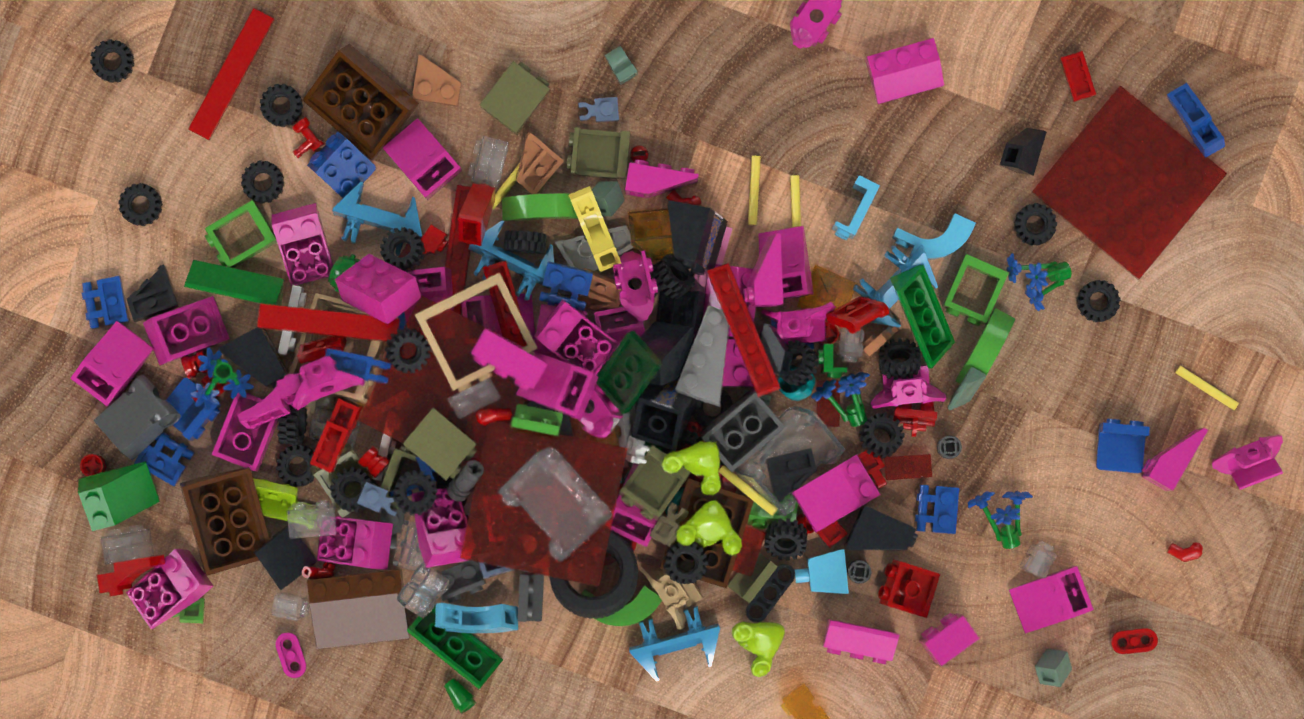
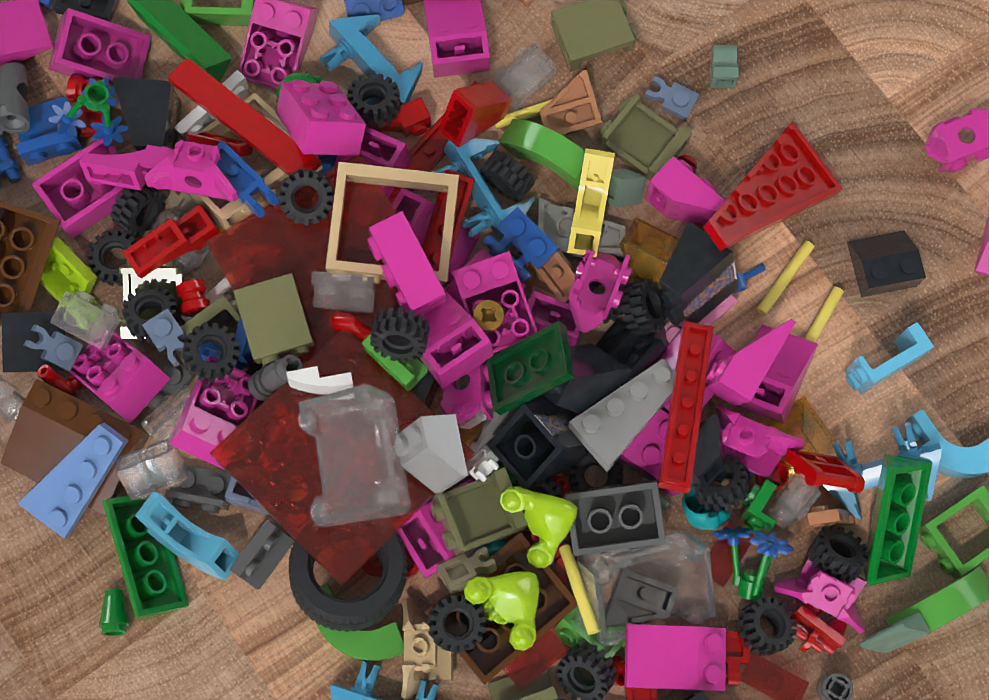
camera: 30 degrees right, 10 degrees down
none -> medium blue wing [17,423,128,539]
none -> sand blue plate [24,325,83,371]
none -> white slope [286,366,354,395]
none -> black tyre [370,307,430,362]
none -> light grey slope [395,414,468,494]
none -> pearl gold wheel [473,300,504,331]
none -> red wing [703,121,843,251]
none -> blue hand [733,264,766,293]
none -> black slope [847,231,926,297]

